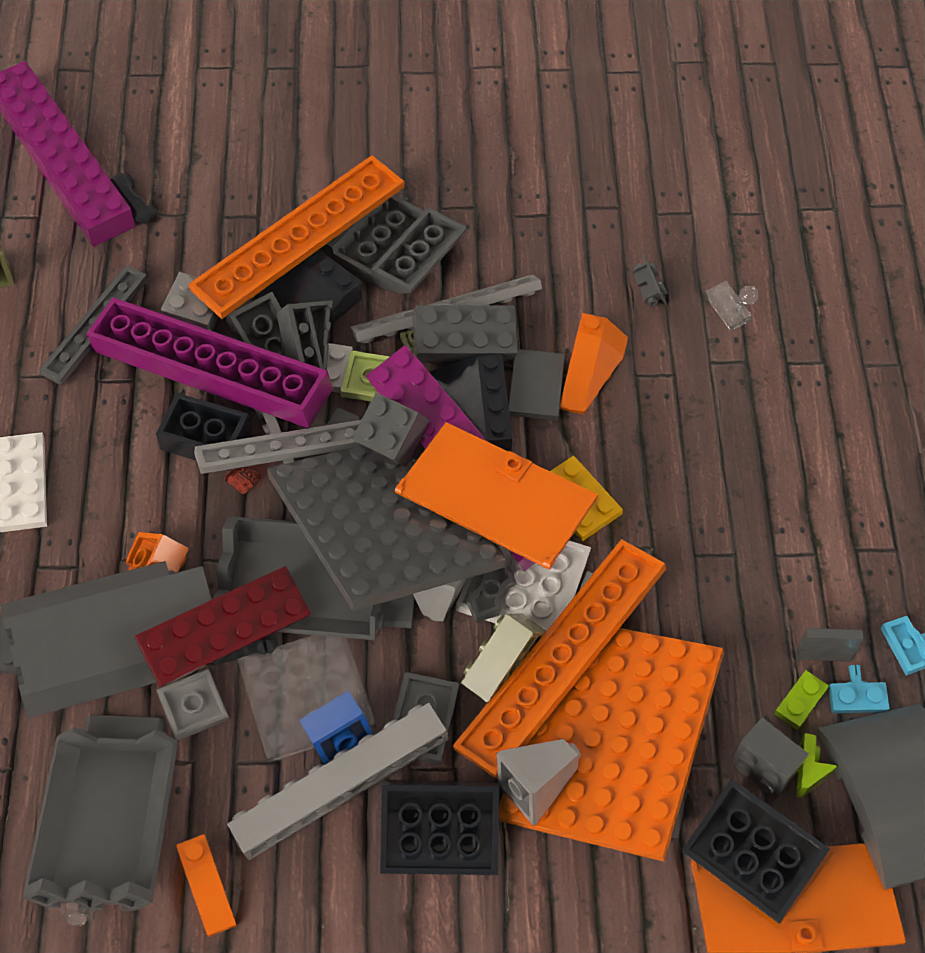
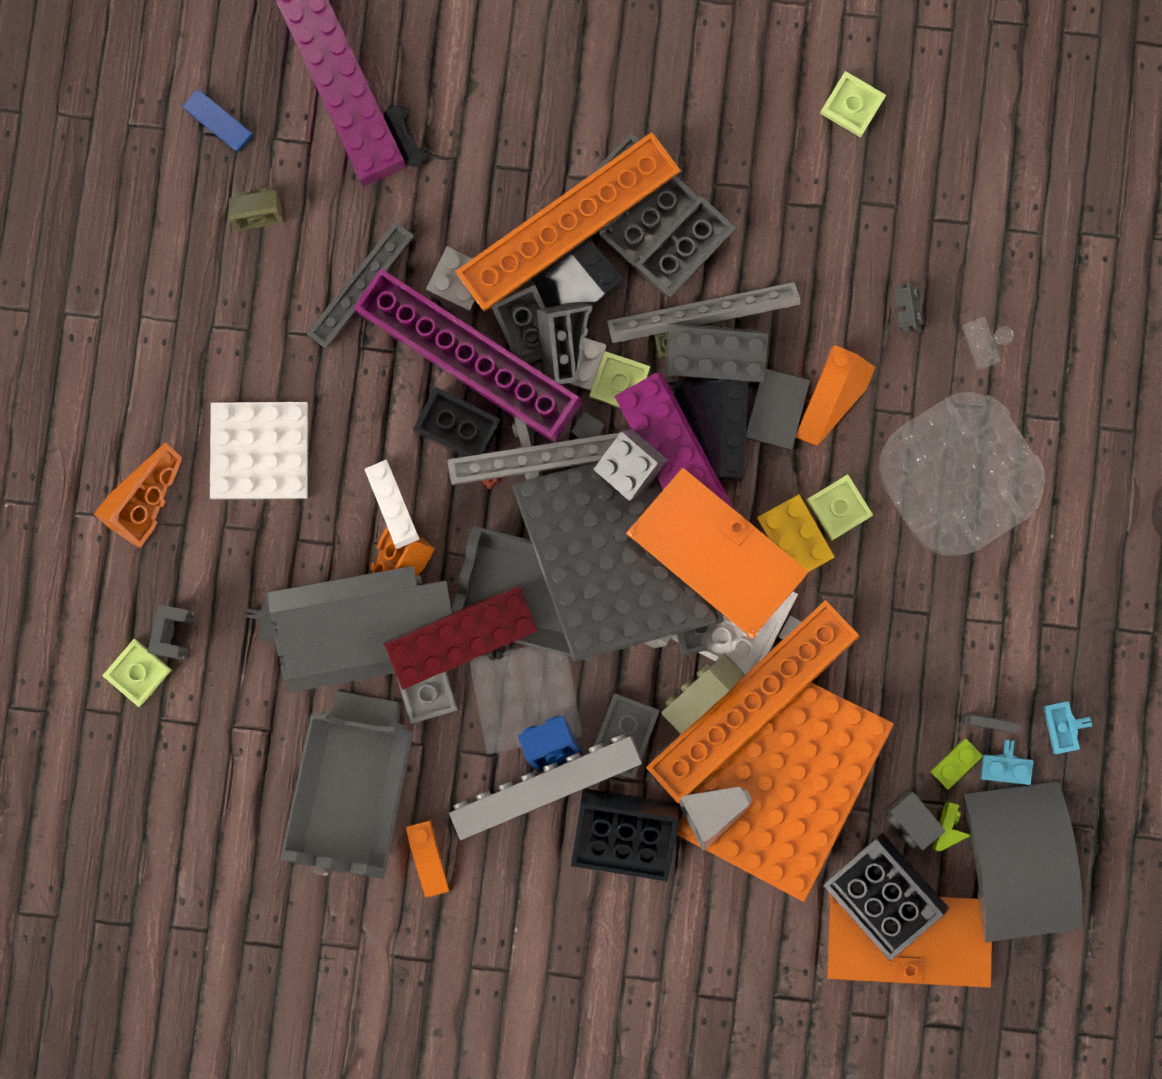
camera: 10 degrees right, 25 degrees up
none -> white plate [365,459,419,549]
none -> yellowish green tile [806,474,873,541]
none -> yellowish green plate [820,71,886,137]
none -> clear plate [878,392,1045,556]

